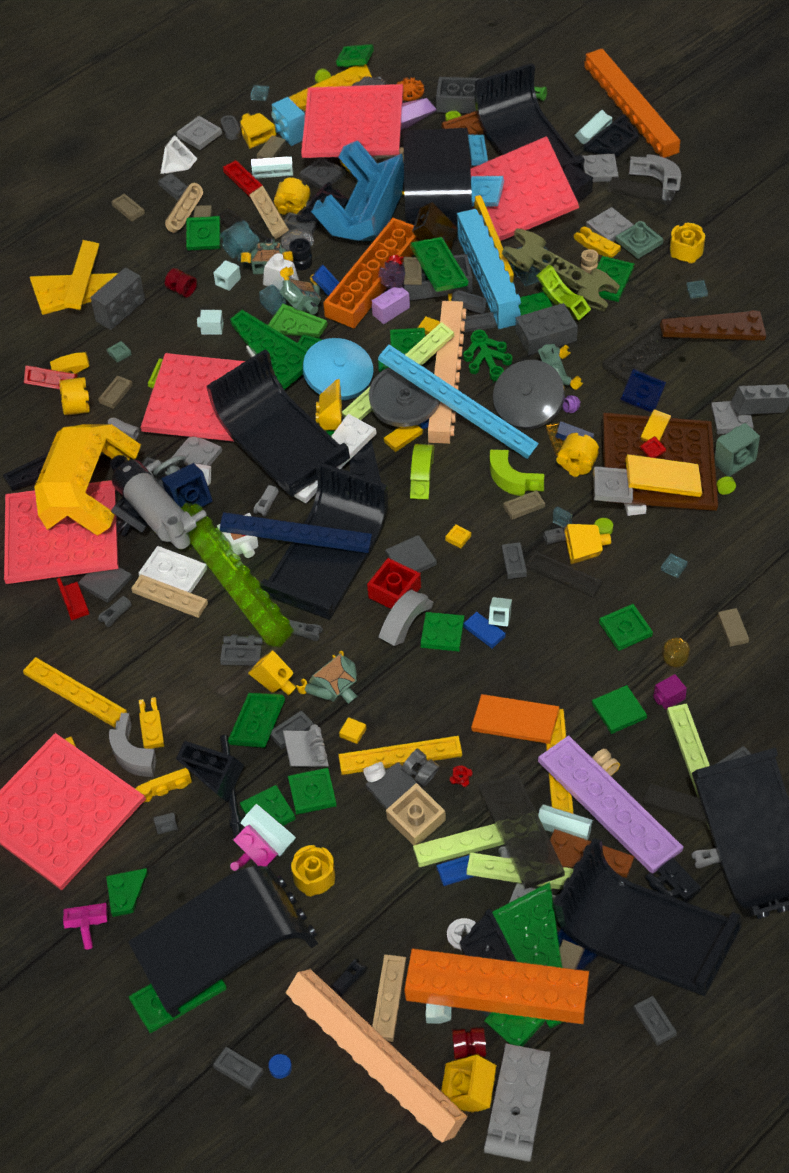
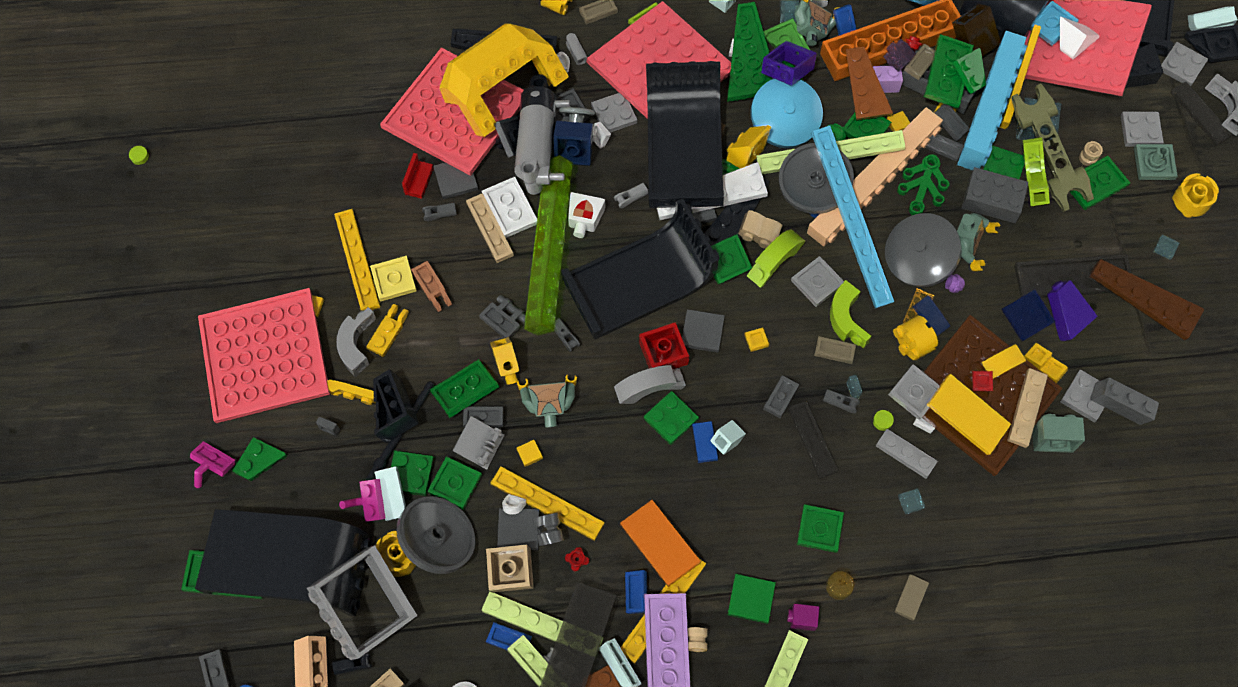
camera: 35 degrees right, 15 degrees up
dark blue plate [220,512,372,553] -> none
yellow tile [384,425,423,452] -> none
yellow torso [564,524,611,564] -> none
yellow hinge [574,226,621,258] -> none
lime tile [716,476,736,495] -> none
none -> light grey window [307,545,417,660]
none -> light yellow plate [370,256,416,302]
none -> dark grey dish [397,497,475,574]
none -> nougat hinge [411,261,452,312]
none -> blue tile [625,570,647,614]
none -> green plate [711,234,752,284]
none -> tan brick [738,210,782,249]
none -> dark purple window [761,41,817,86]
none -> light grey plate [791,256,844,307]
none -> dark orange wing [846,46,893,120]
none -> light grey plate [876,429,938,479]
none -> green wing [953,48,986,94]
none -> tan plate [1007,368,1048,448]
none -> yellow slope [1024,343,1068,383]
none -> dark purple slope [1047,280,1097,341]
none -> white slope [1060,16,1100,59]

